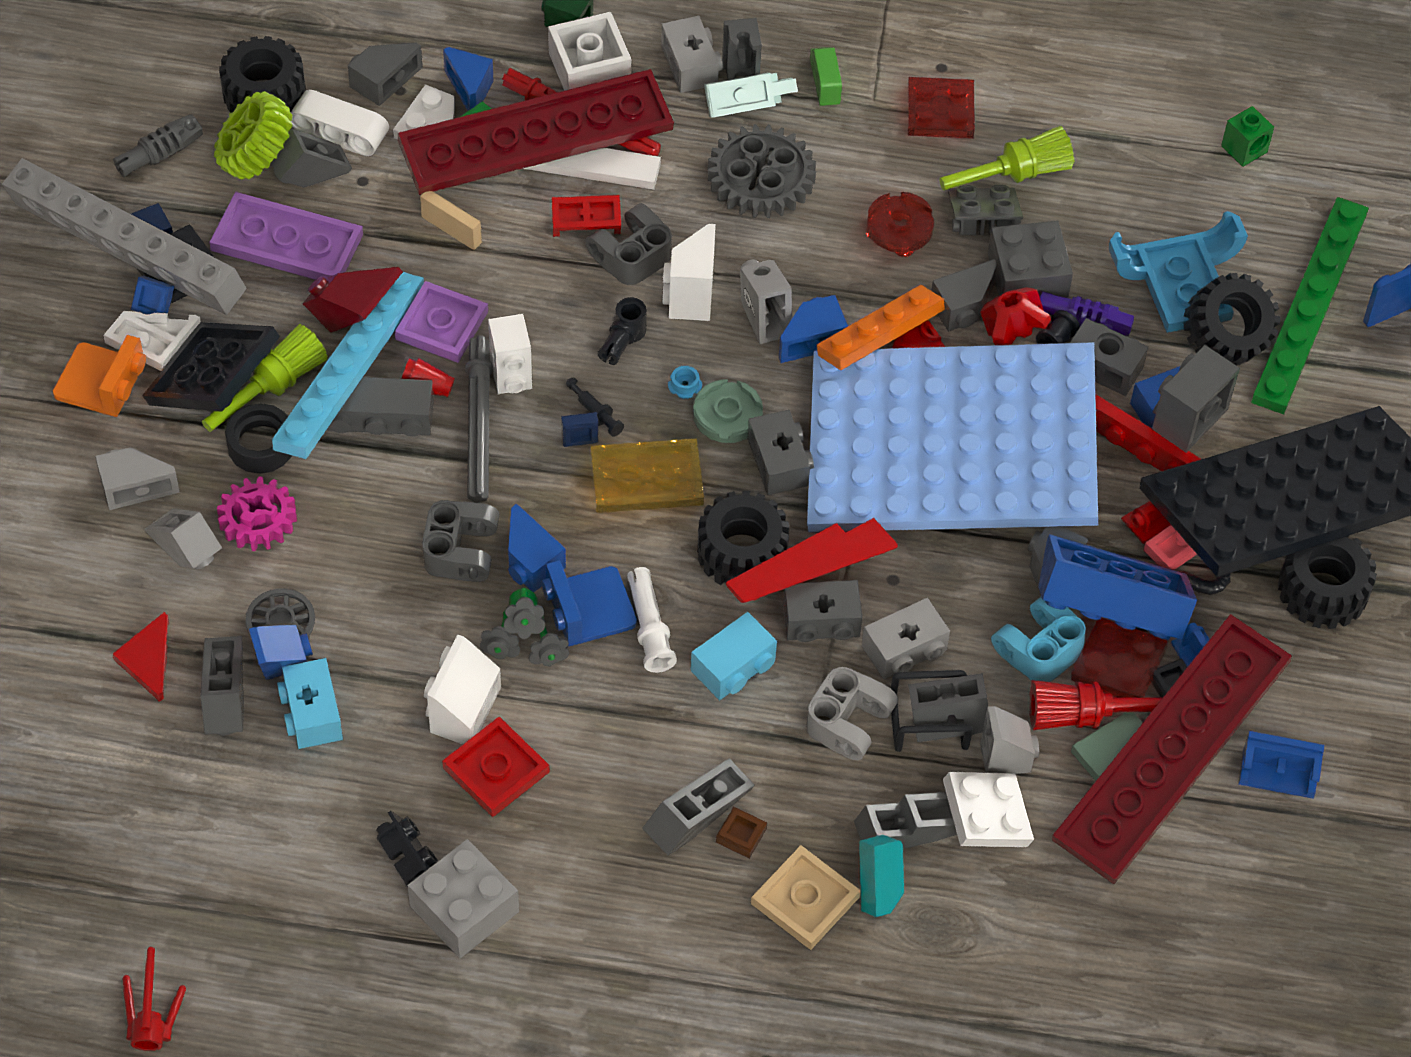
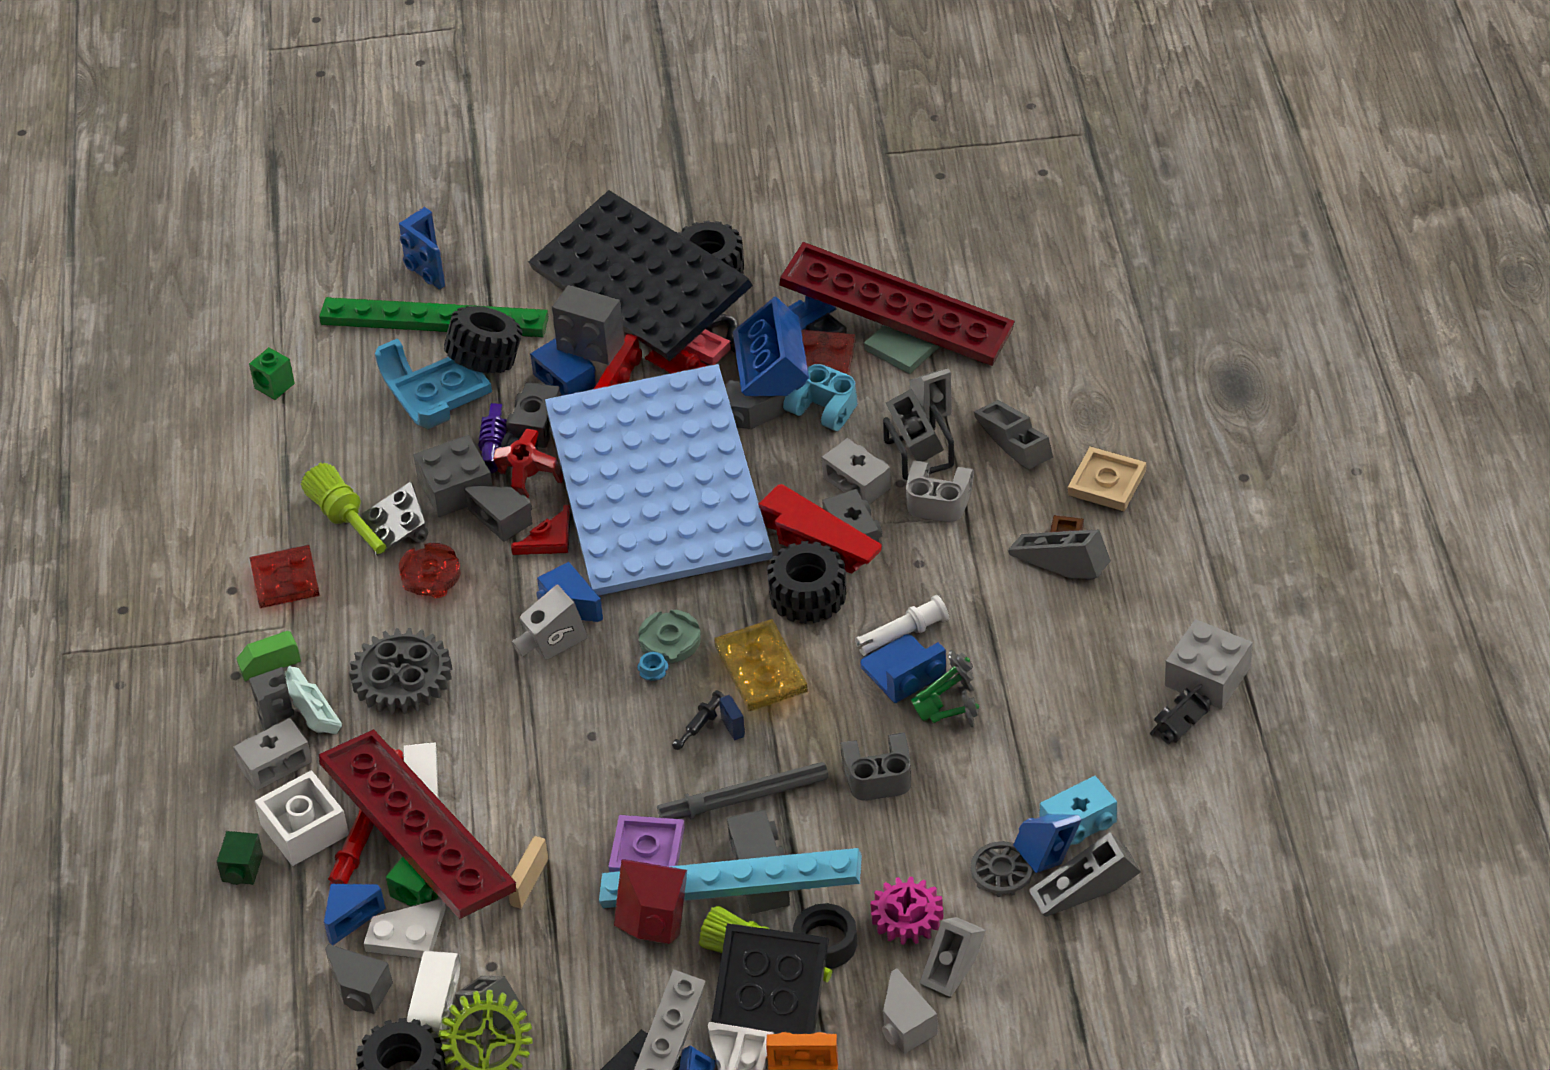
camera: 100 degrees left, 10 degrees down
red tile [113,612,169,702] -> none
red plant [122,946,186,1051] -> none
medium lavender plate [209,192,363,280] -> none
red cone [401,358,455,398] -> none
white slope [424,635,501,744] -> none
red plate [442,716,550,817] -> none
white brick [488,314,532,394] -> none
blue slope [508,504,566,592] -> none
red hinge [552,195,621,237] -> none
dark grey piece [585,203,672,285] -> none
black pin [597,297,647,365] -> none
white slope [663,224,716,321] -> none
medium azure brick [691,612,777,701] -> none
dark grey brick [747,410,814,495] -> none
orange plate [817,285,945,370] -> none
teal piece [859,835,904,917] -> none
white plate [943,772,1034,847] -> none
red piece [1029,680,1163,730] -> none
blue hinge [1239,731,1324,799] -> none

